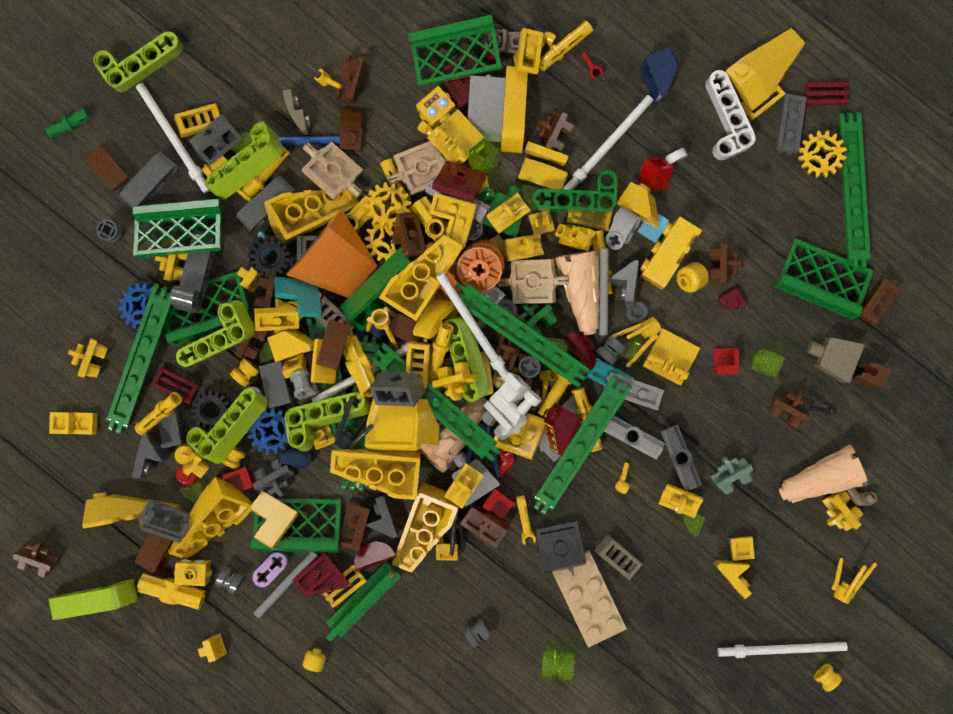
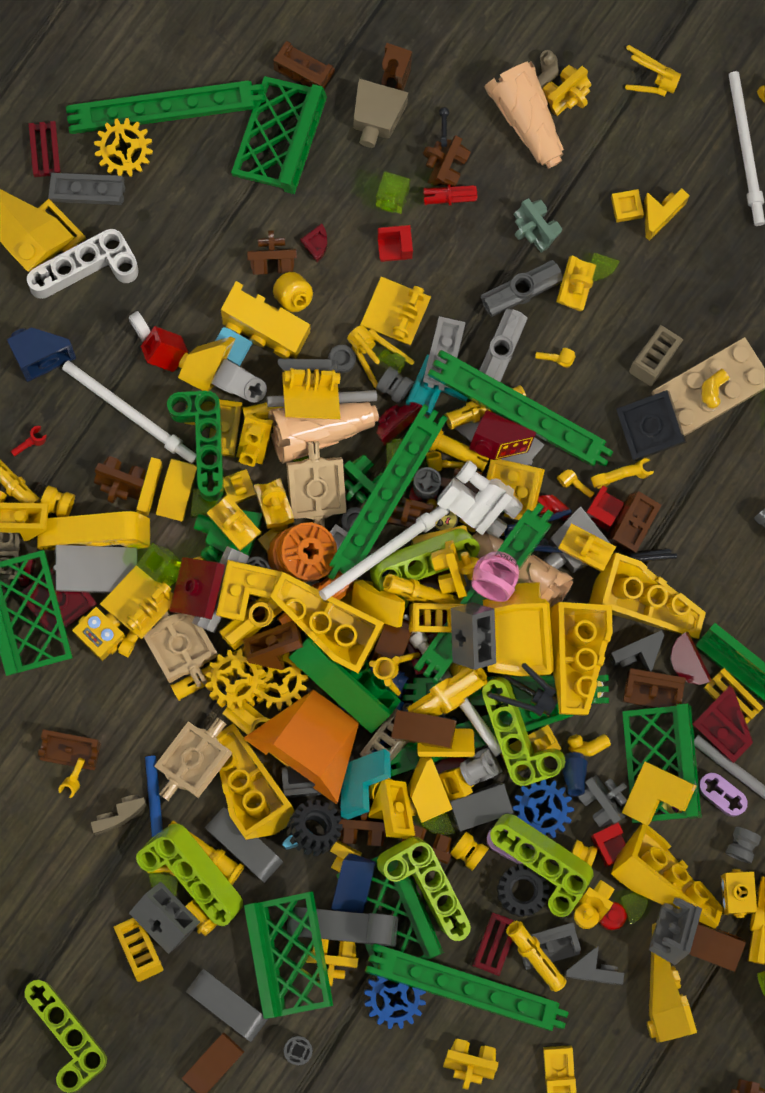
camera: 105 degrees left, 10 degrees down
white bar [136,83,210,194] -> none
reddish brown slope [339,108,364,152] -> none
yellow tile [436,537,458,561] -> none
none -> yellow wheel [40,486,75,517]
none -> yellow hinge [282,368,341,420]
none -> dark blue slope [331,853,376,914]
none -> red axle [424,184,478,206]
none -> bright pink helmet [472,551,519,602]
none -> yellow hand [557,470,594,498]
none -> yellow arm [567,734,611,757]
none -> yellow arm [701,368,730,409]

